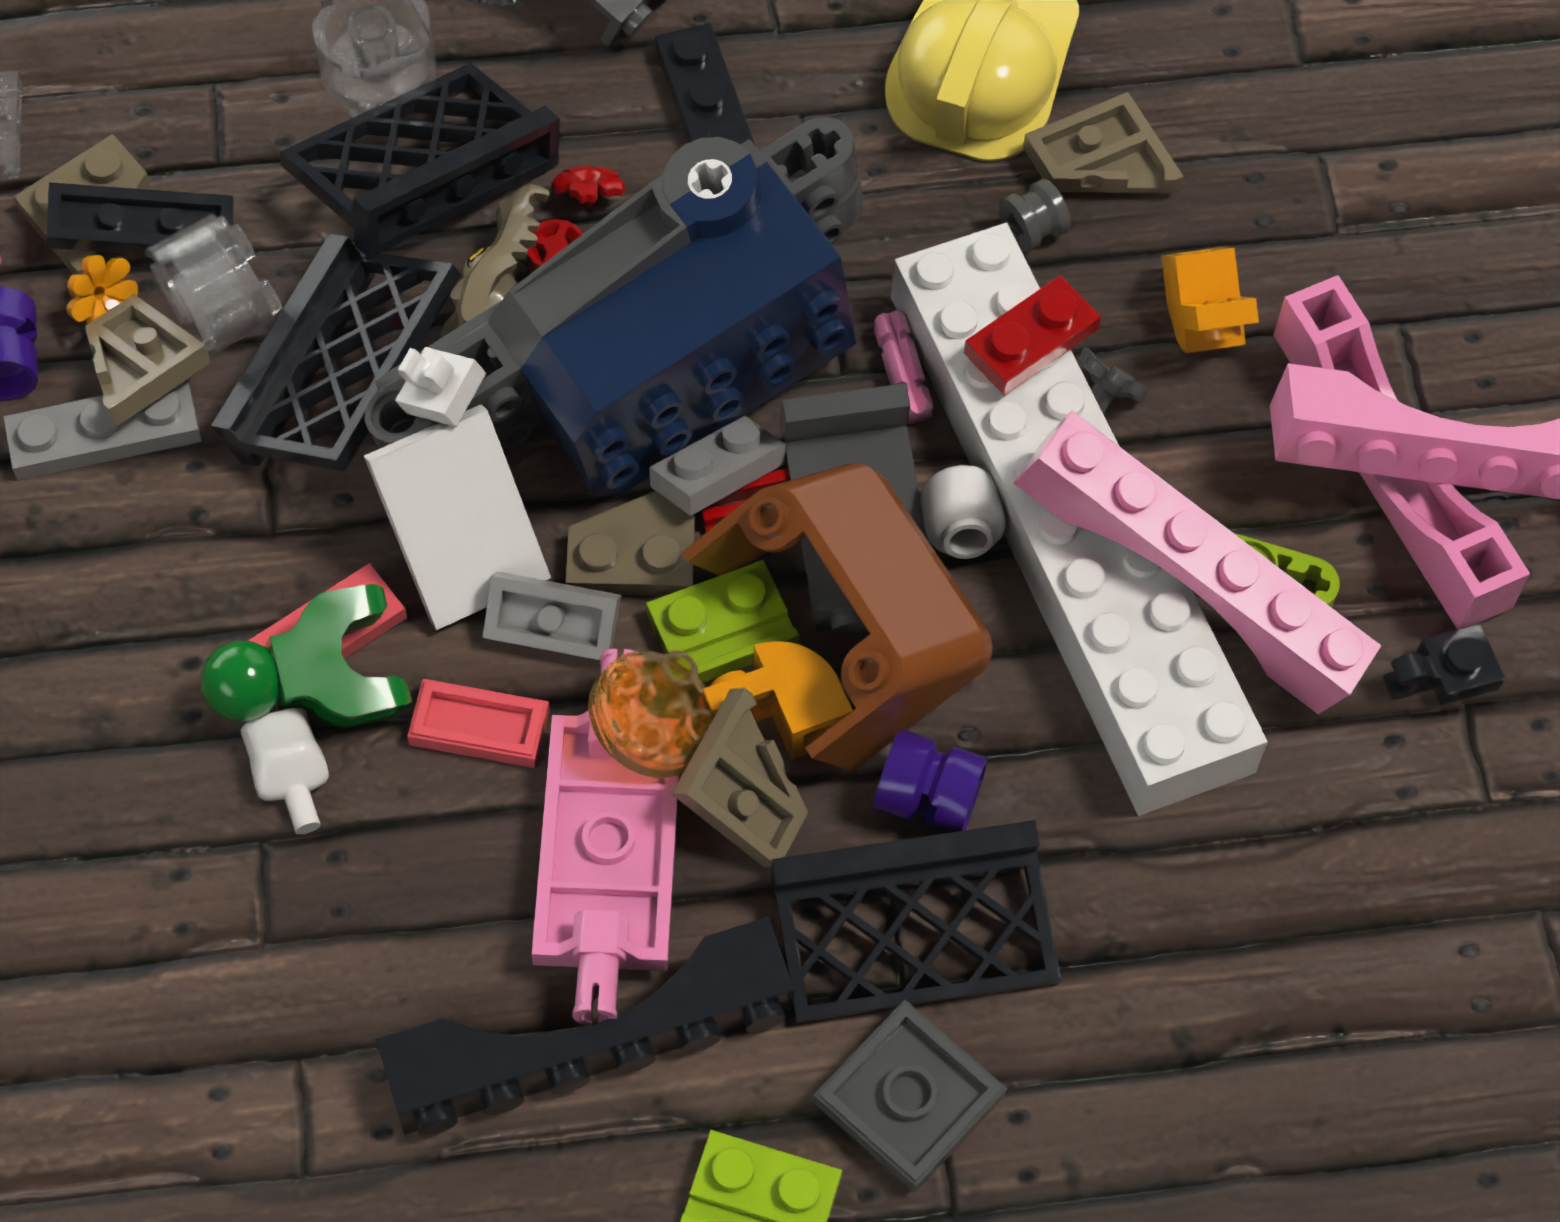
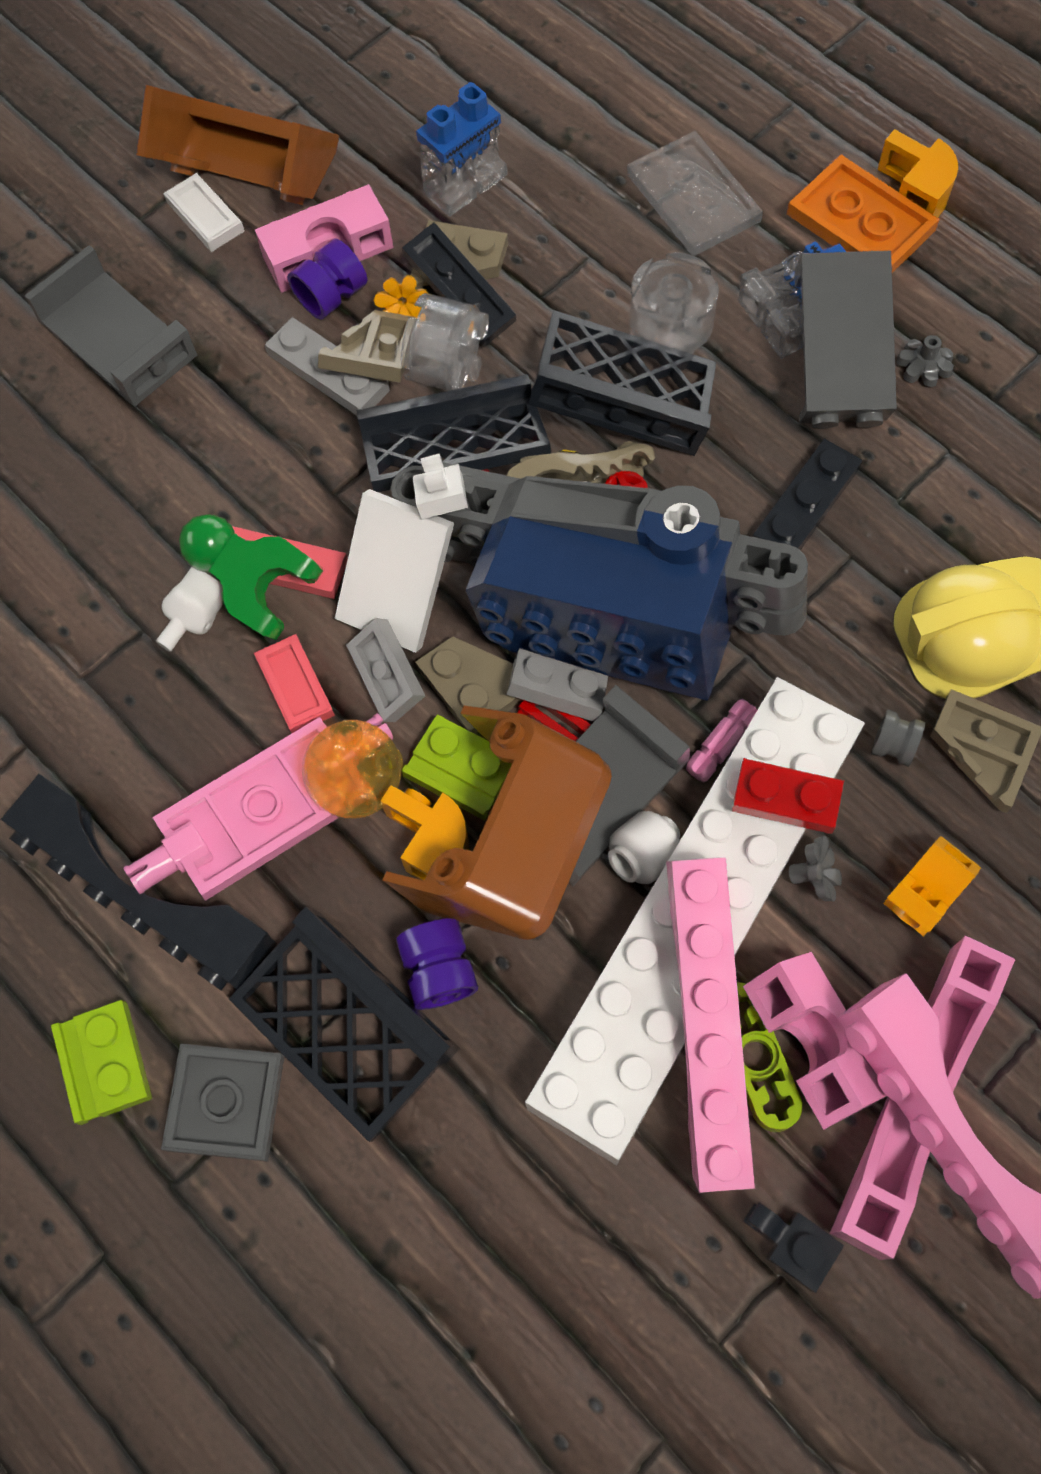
camera: 60 degrees right, 5 degrees up
red plant [551,165,625,207] -> none
dark tan wing [672,688,809,868] -> none
none -> bright pink arch [743,952,887,1130]

